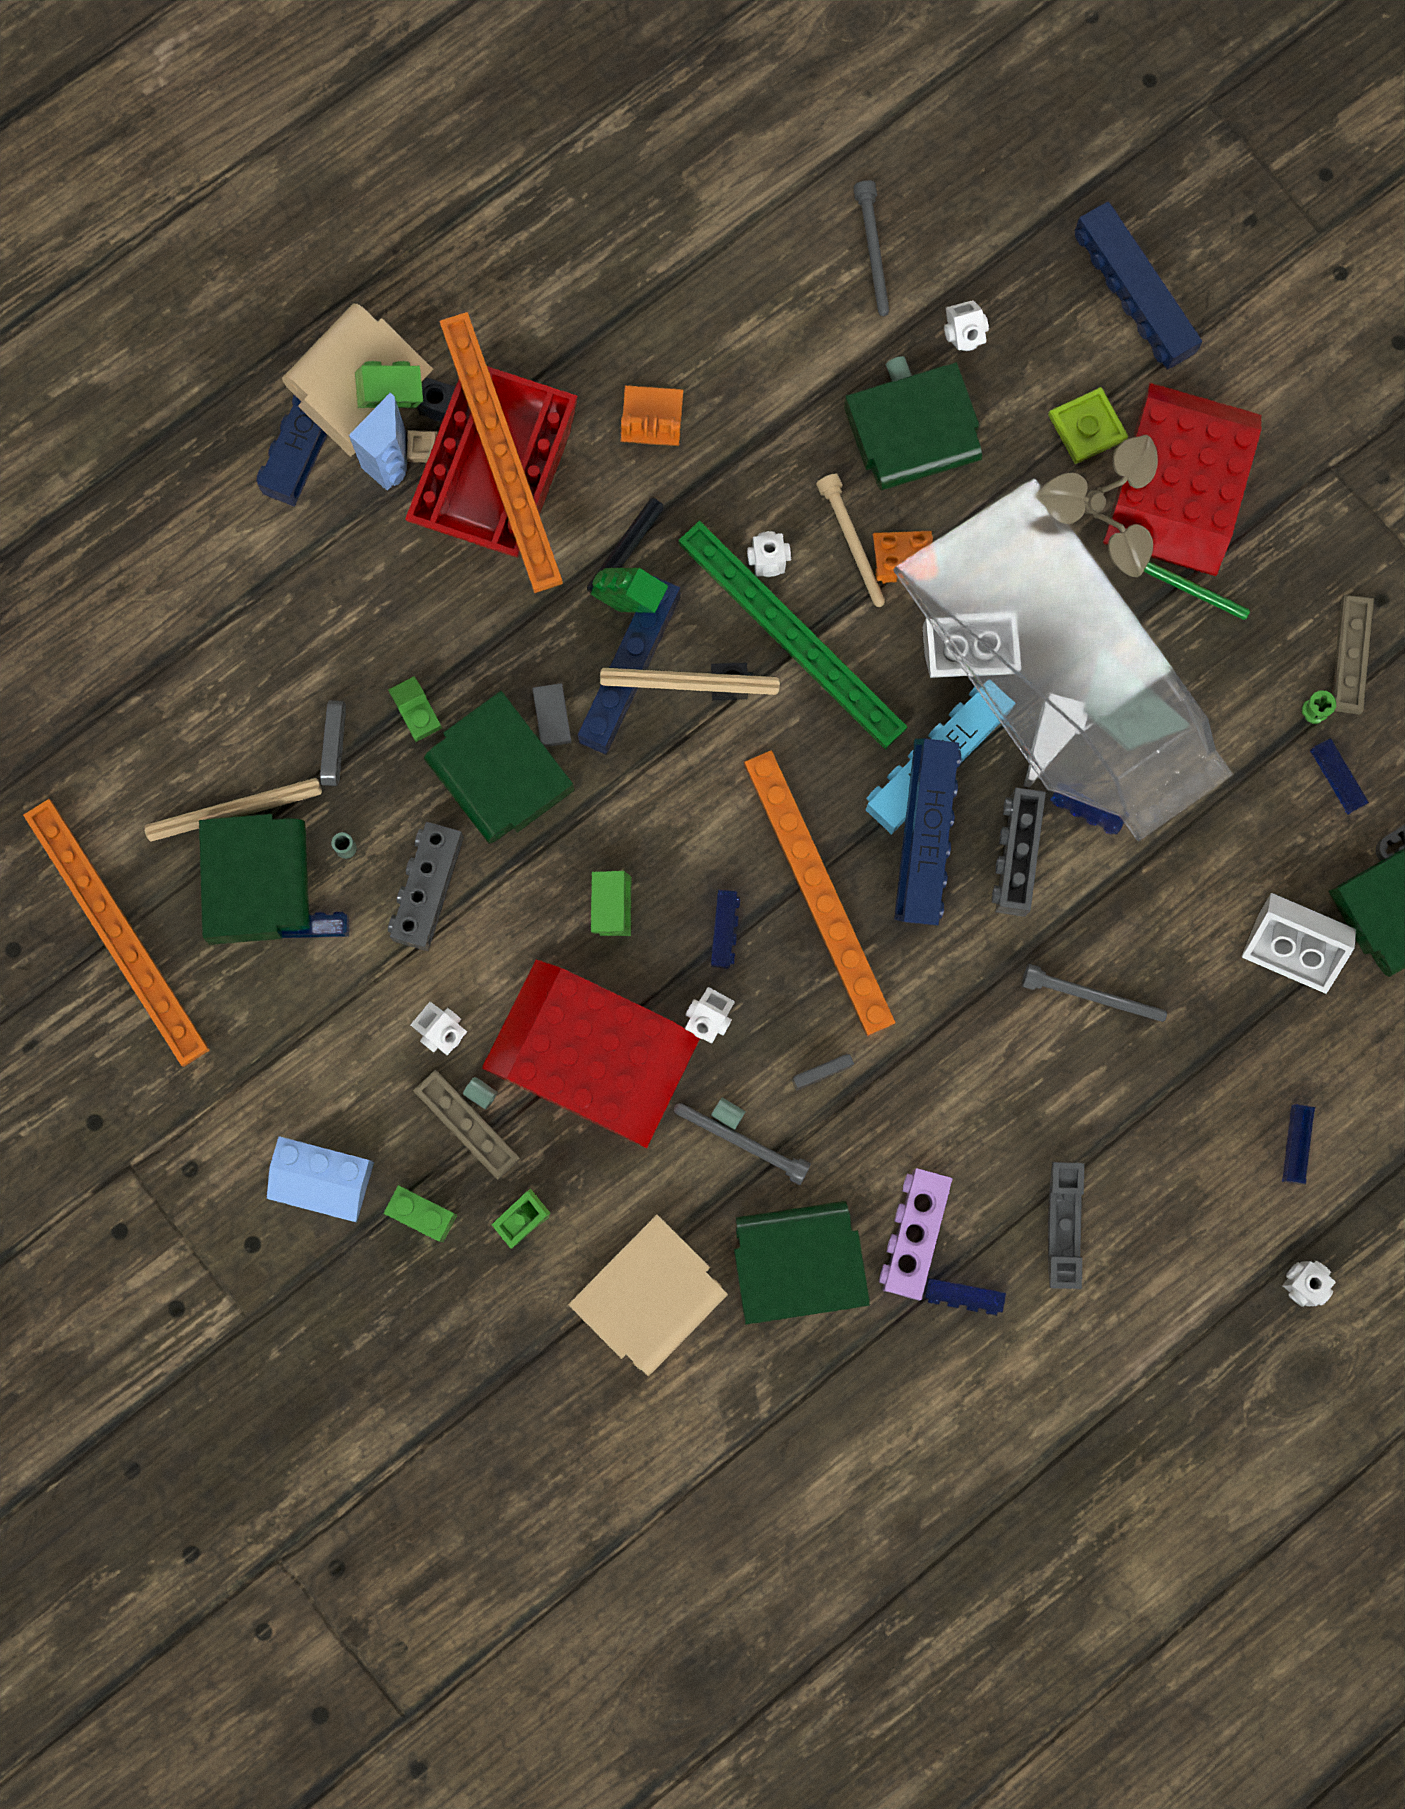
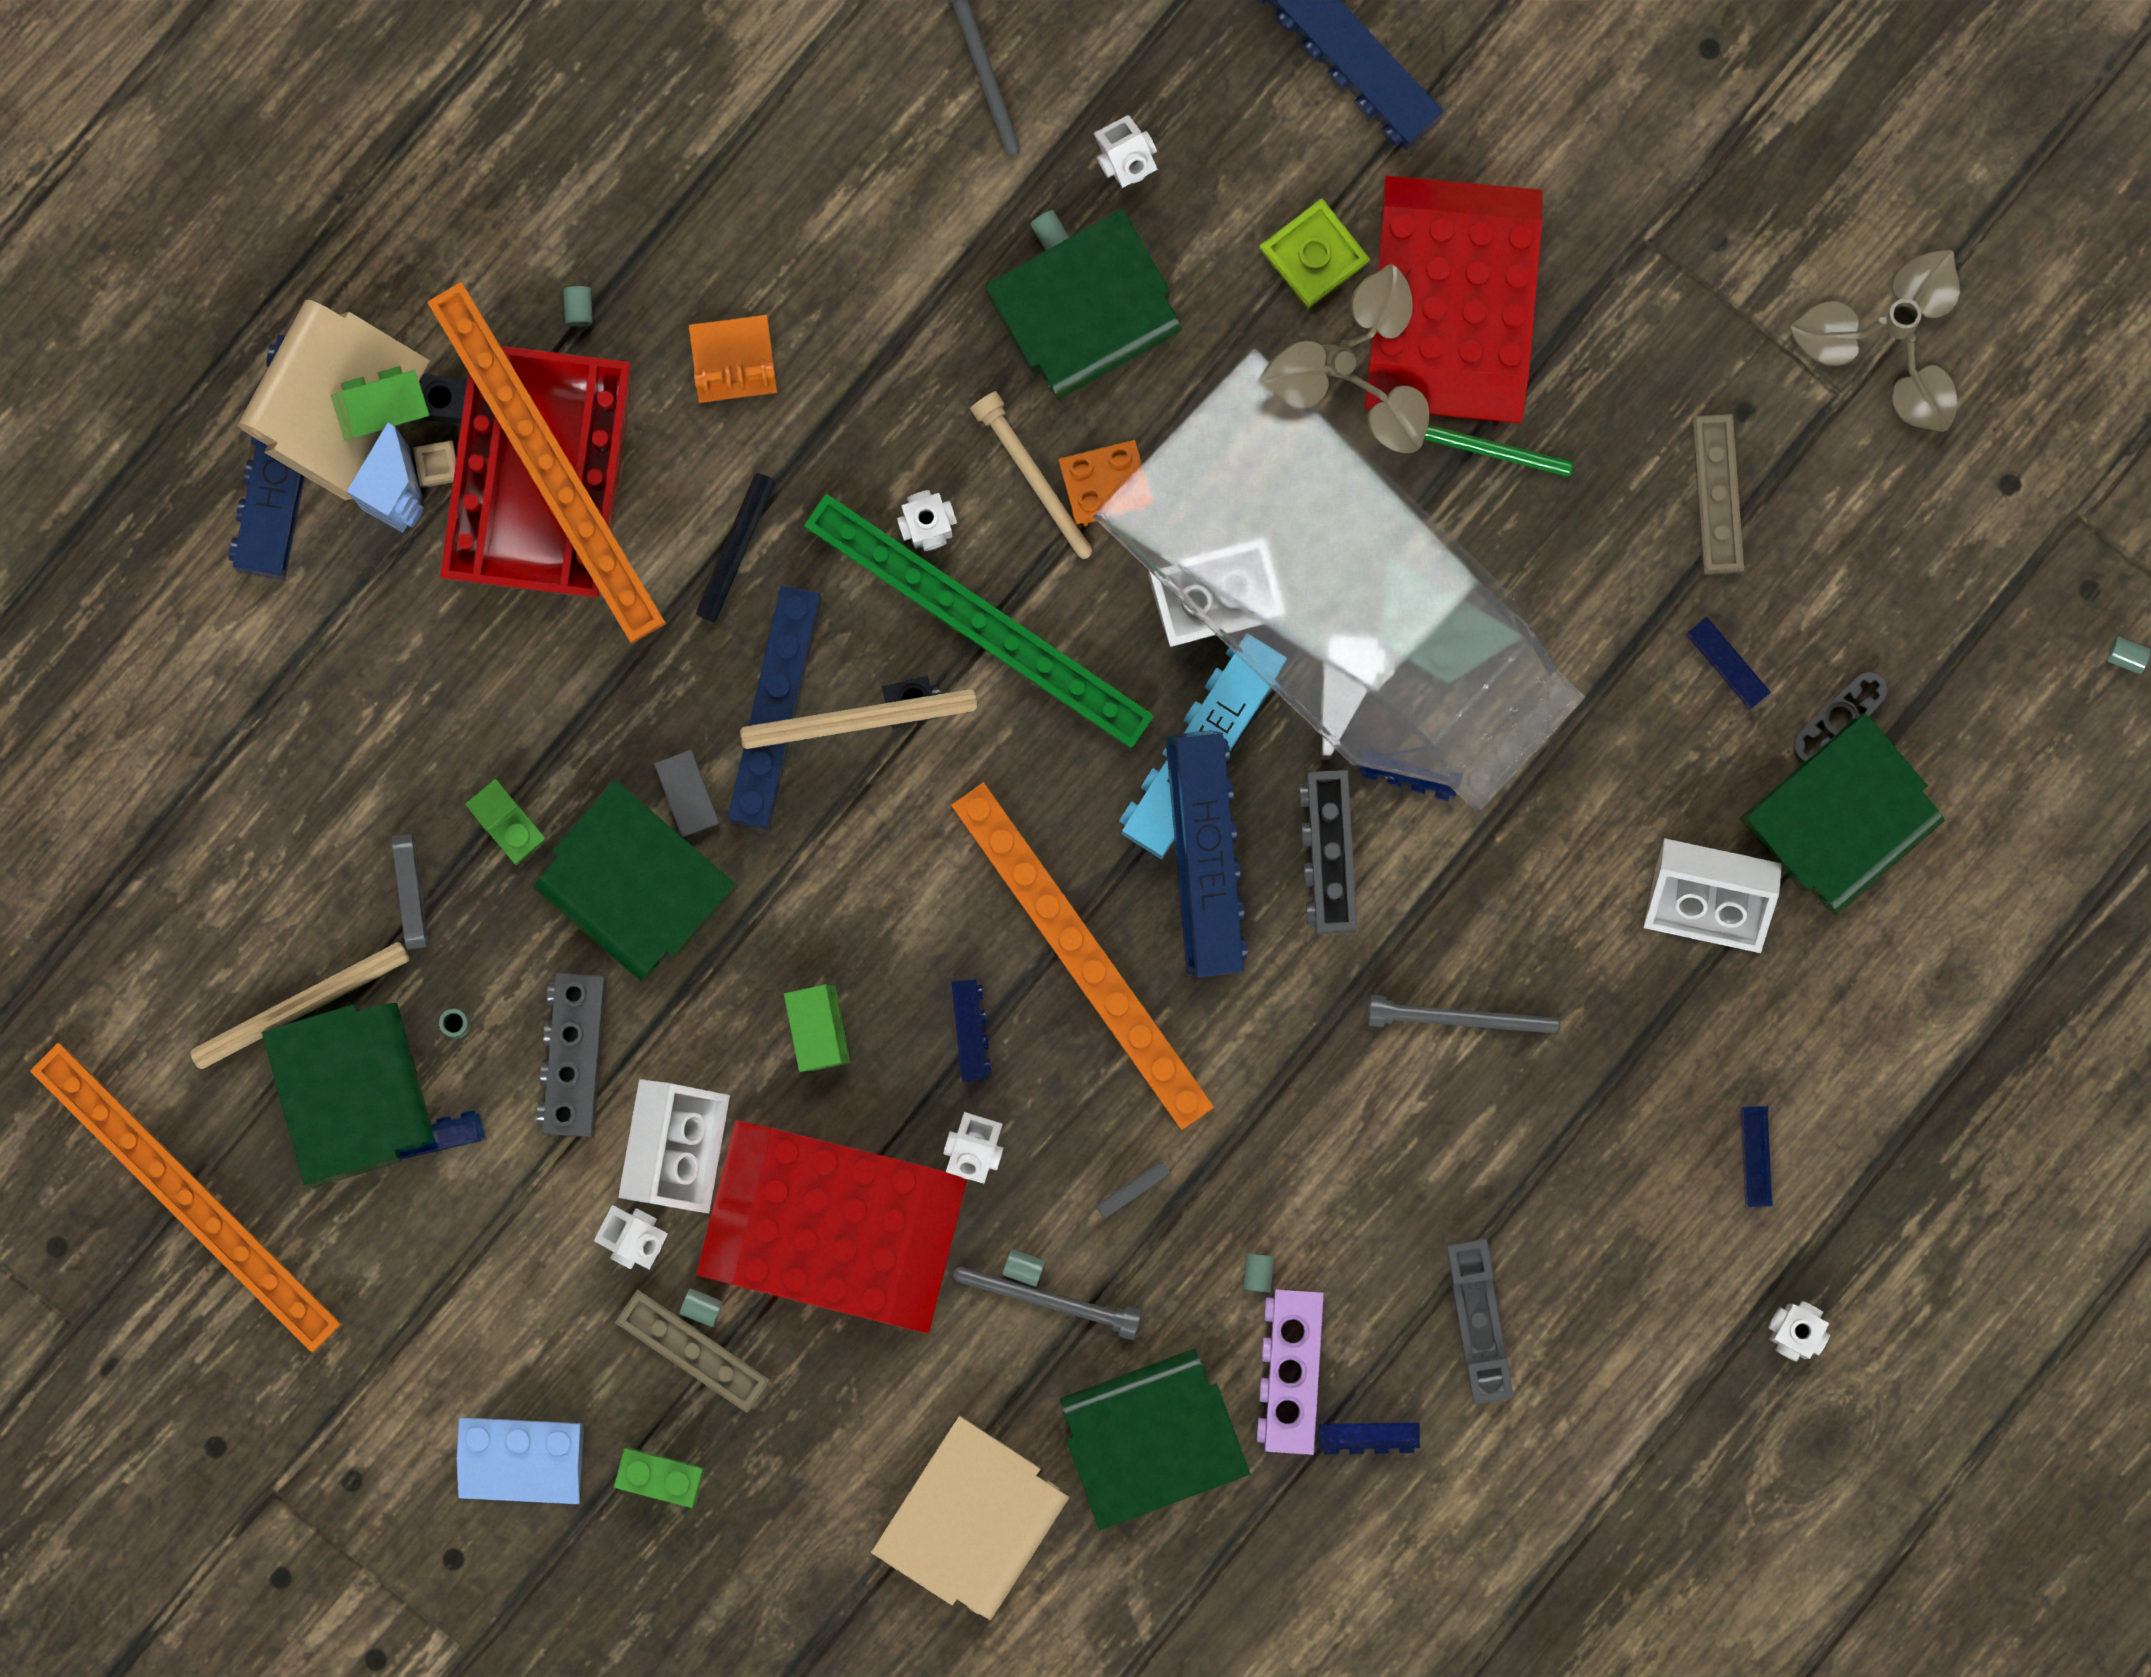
camera: 10 degrees left, 5 degrees up
bright green slope [492,1189,550,1248] -> none
green brick [591,568,668,613] -> none
bright green bush [1302,690,1336,724] -> none
none -> sand green hinge [563,286,593,327]
none -> white slope [618,1079,730,1214]
none -> sand green hinge [1243,1254,1274,1293]

